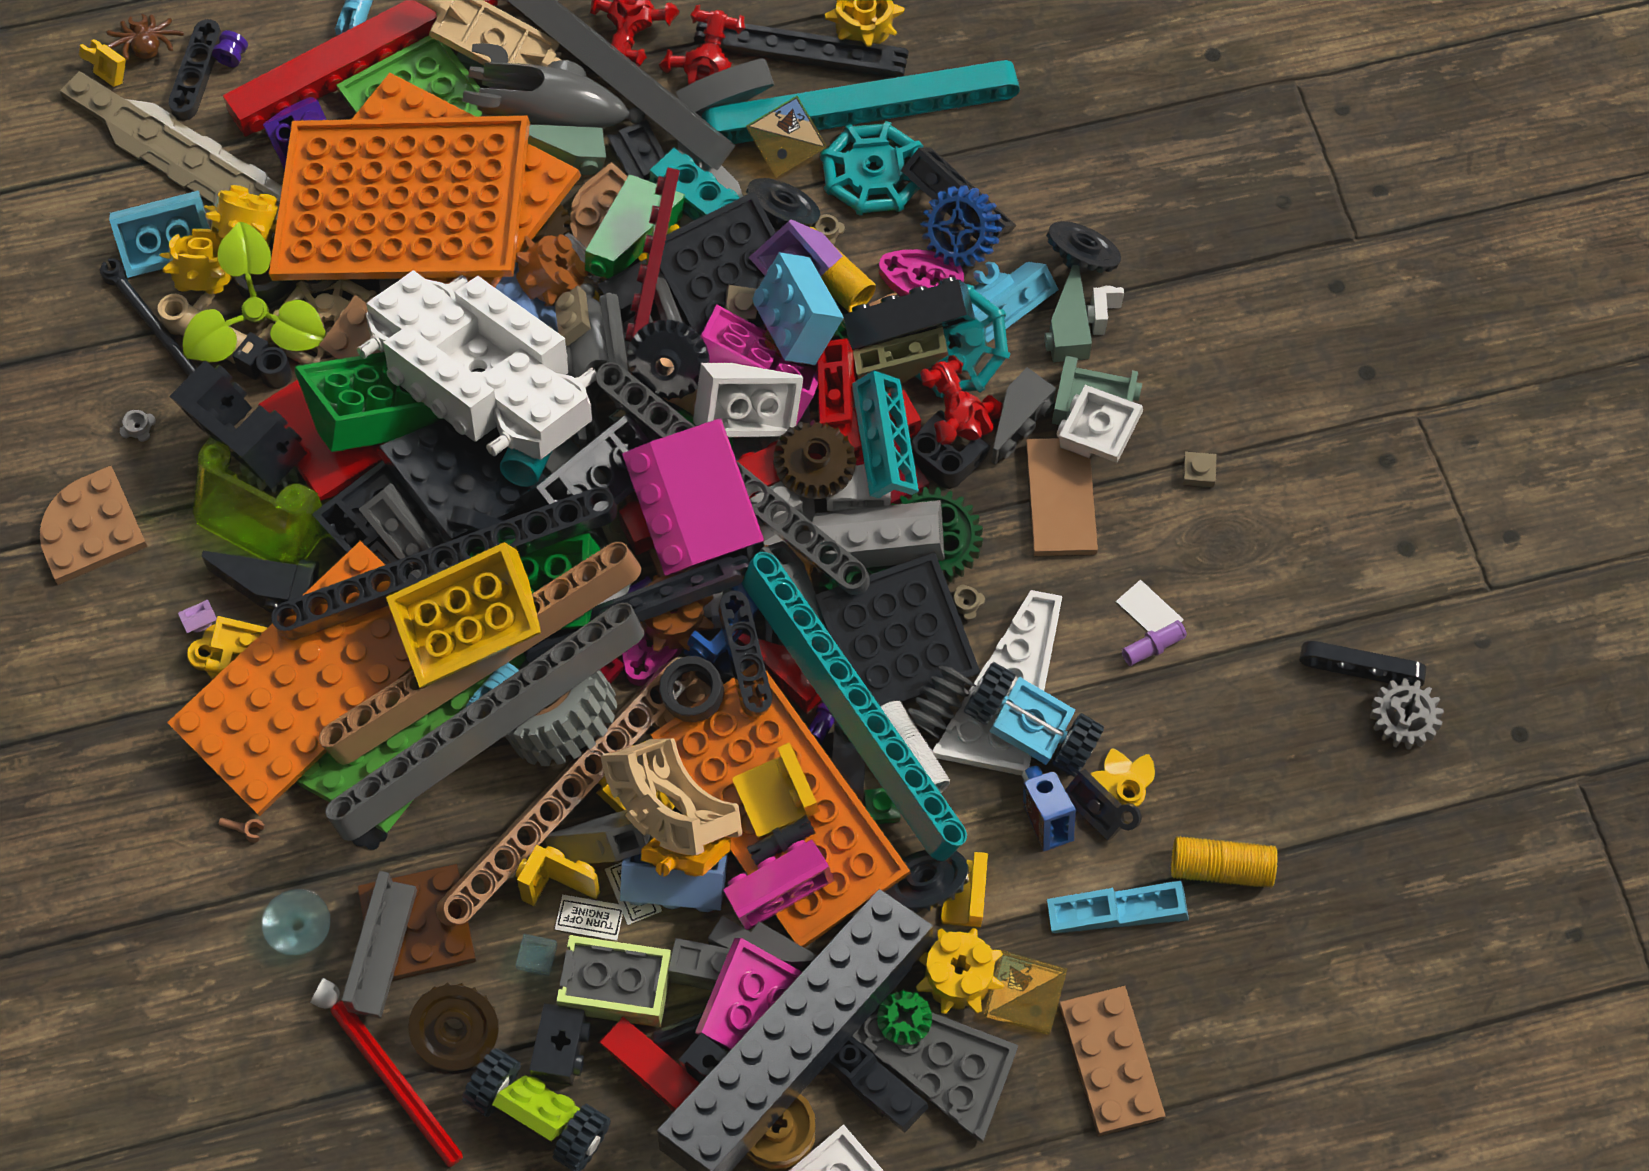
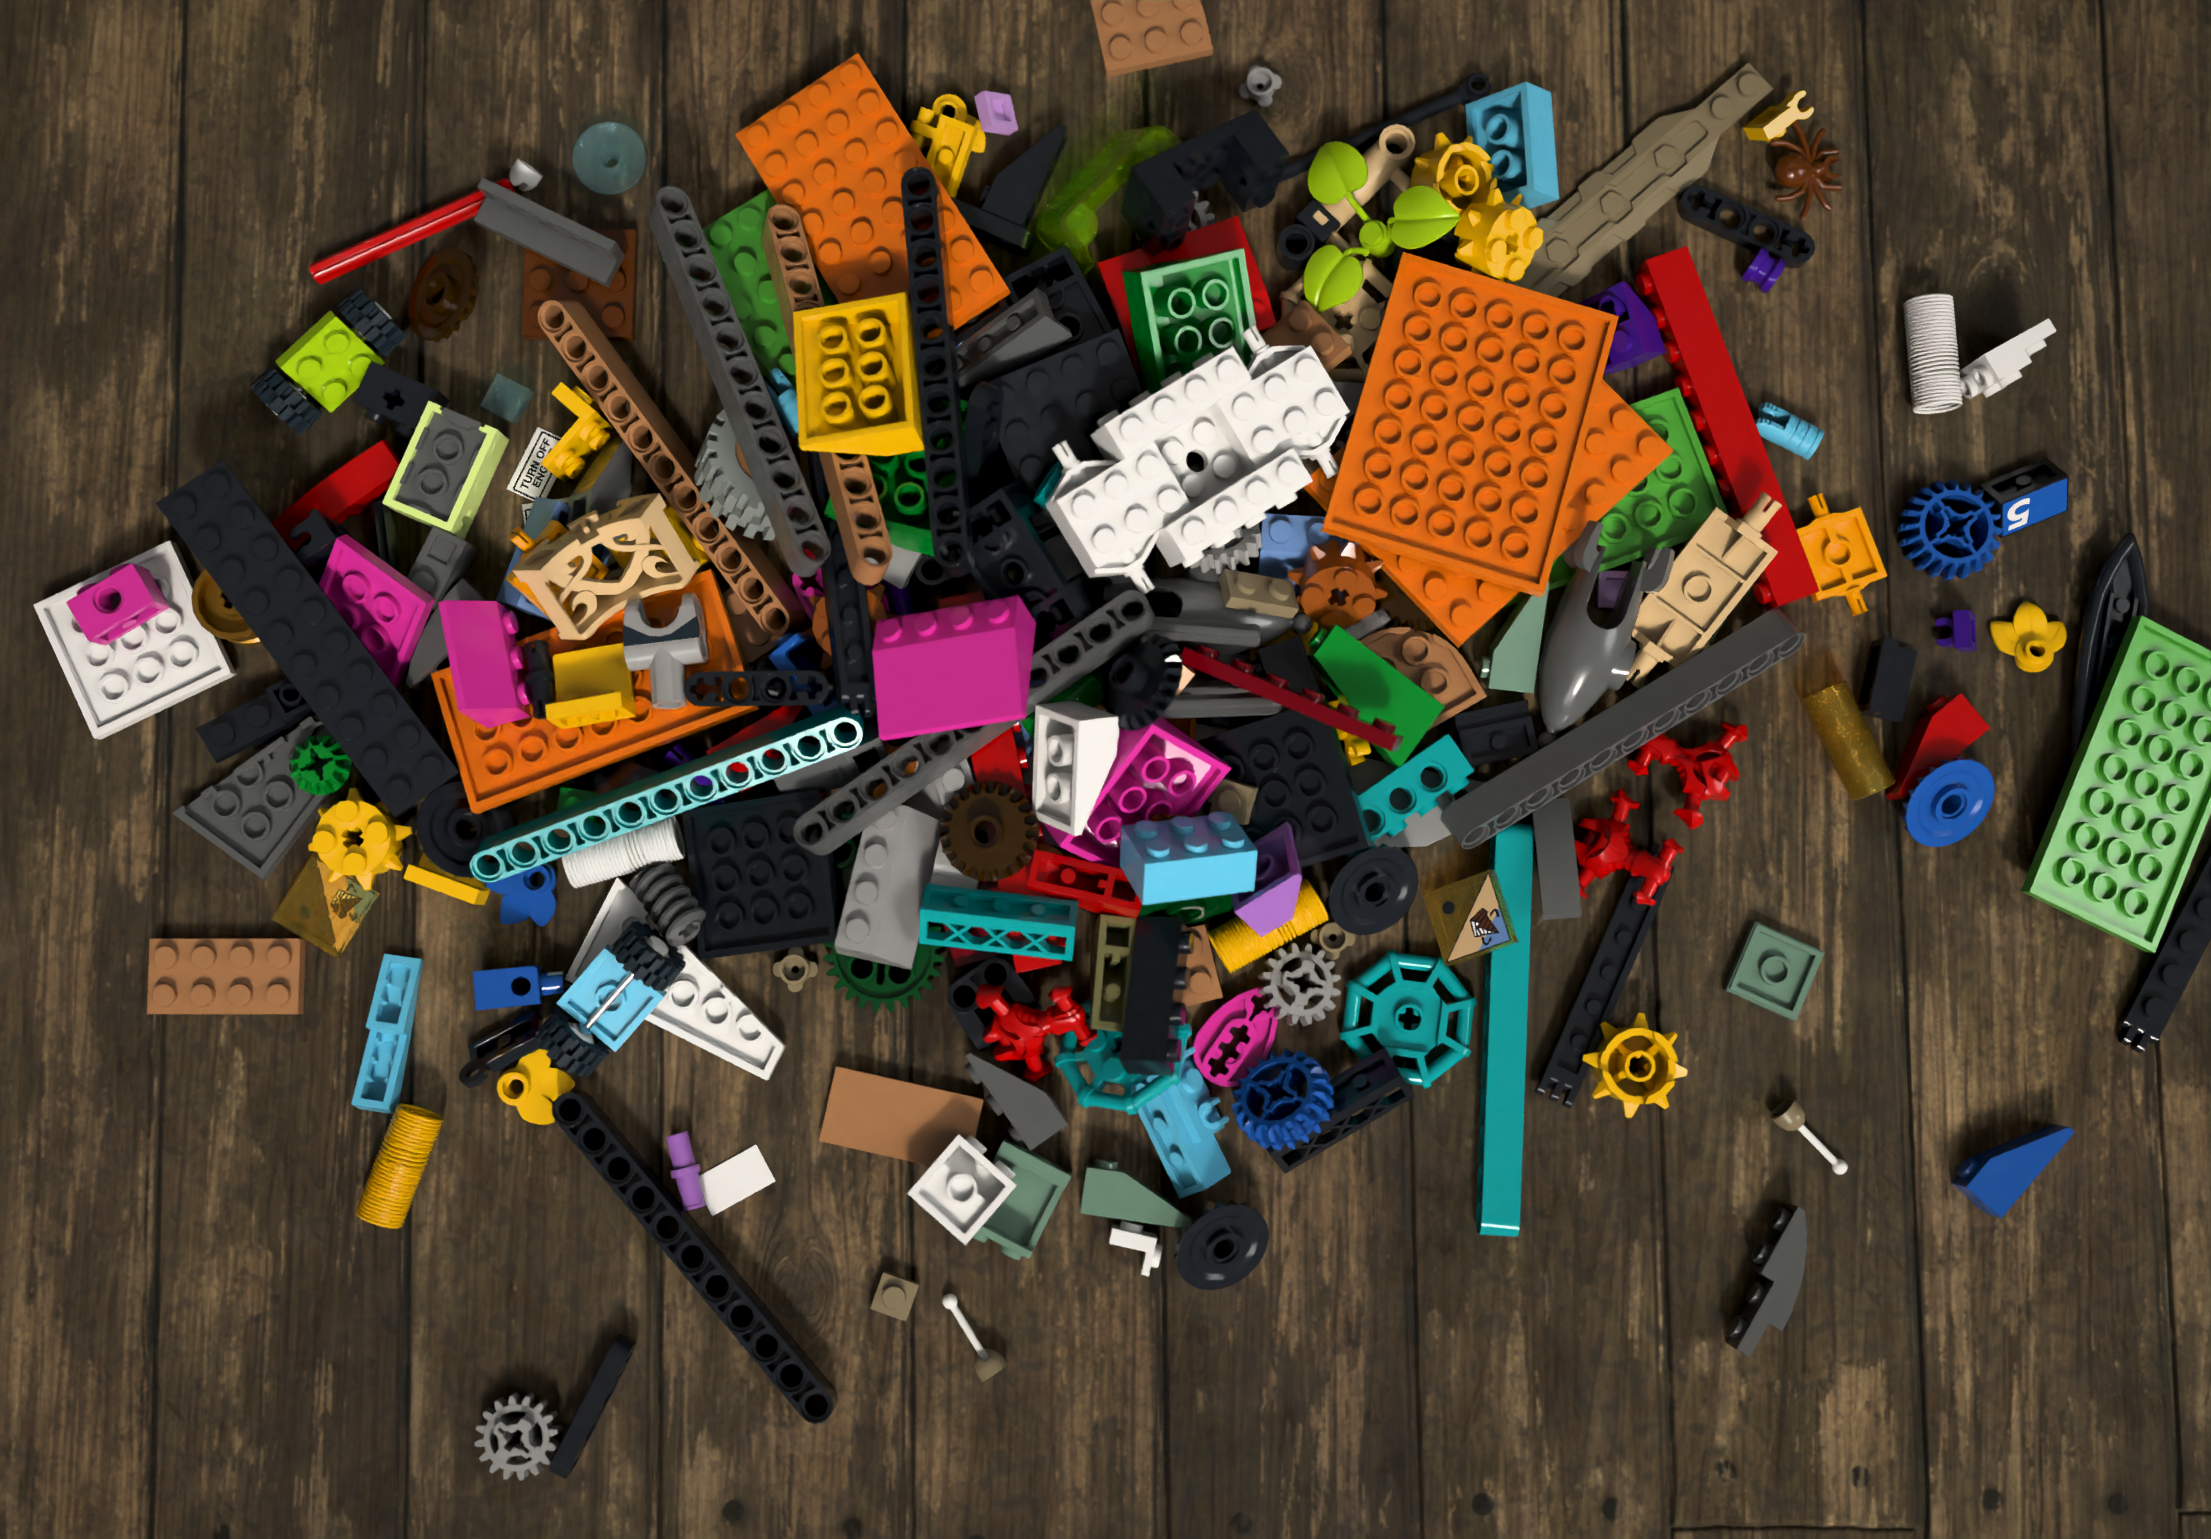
camera: 105 degrees right, 20 degrees up
nougat hand [219,818,264,843] -> none
black tyre [659,656,724,722] -> none
none -> blue plate [485,863,557,927]
none -> black beam [552,1090,838,1424]
none -> light grey connector [623,593,708,710]
none -> hinge [942,1293,1007,1382]
none -> light grey gear [1258,943,1341,1026]

